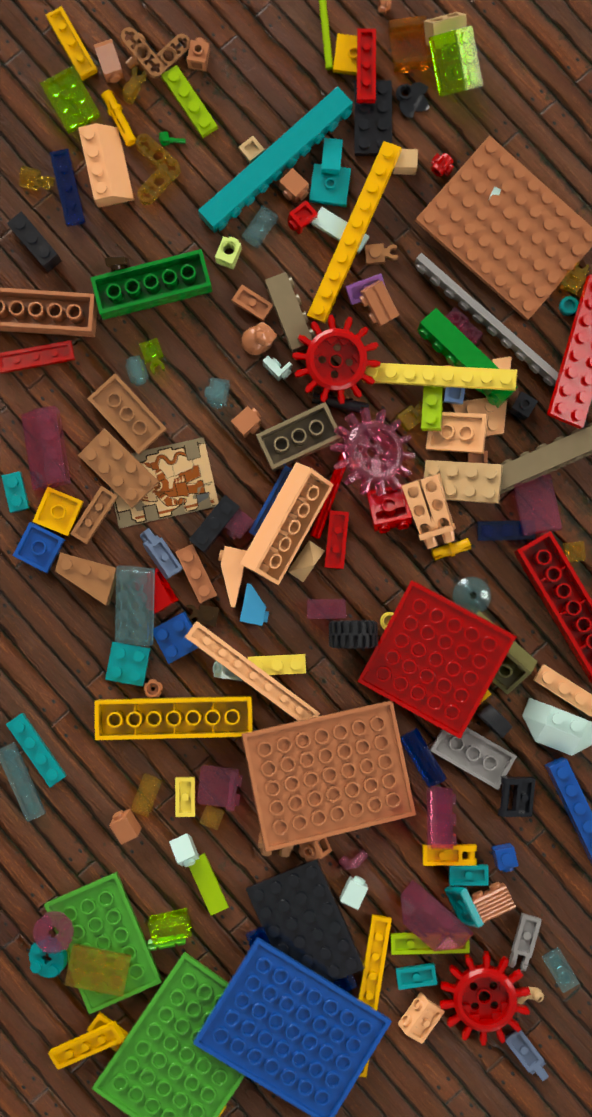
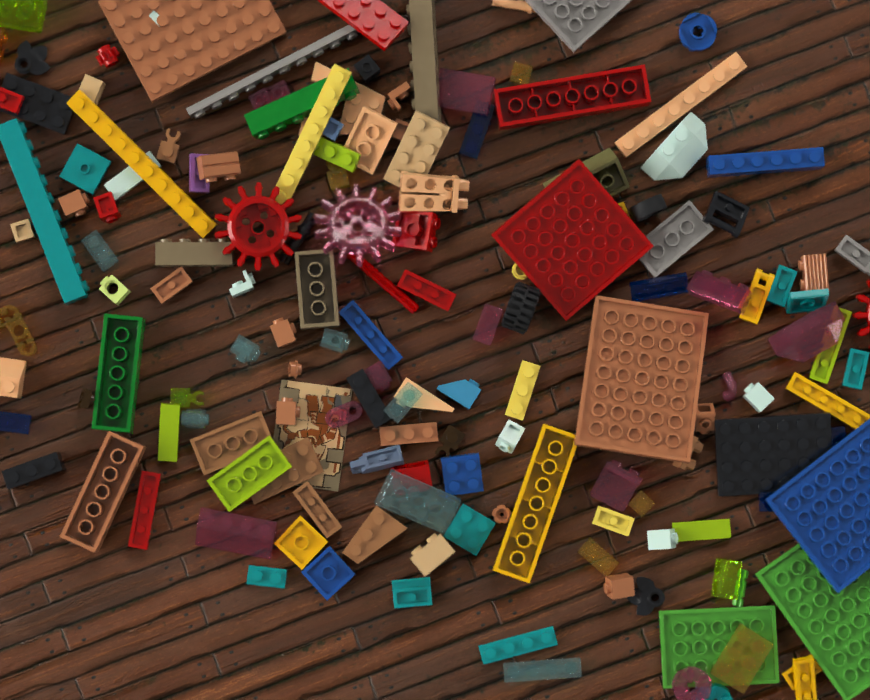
camera: 65 degrees left, 0 degrees up
light nougat plate [185,621,320,721] -> none
light nougat brick [240,462,334,585] -> none
nougat hair [241,322,277,355] -> none
tan slope [288,540,325,582] -> none
teal tile [321,138,343,175] -> none
yellow pin [431,538,471,561] -> none
clear light blue dish [453,577,491,614] -> none
blue brick [491,843,518,872] -> none
none -> lime tile [158,403,181,462]
none -> lime plate [207,435,293,512]
none -> nougat brick [276,398,301,426]
none -> nougat plate [288,360,302,379]
none -> clear light blue brick [320,327,350,354]
none -> clear pink plate [325,401,362,428]
none -> clear light blue plate [383,382,423,423]
none -> nougat bracket [387,81,411,113]
none -> teal plate [392,577,433,608]
none -> tan brick [410,533,455,576]
none -> black plate [626,577,665,616]

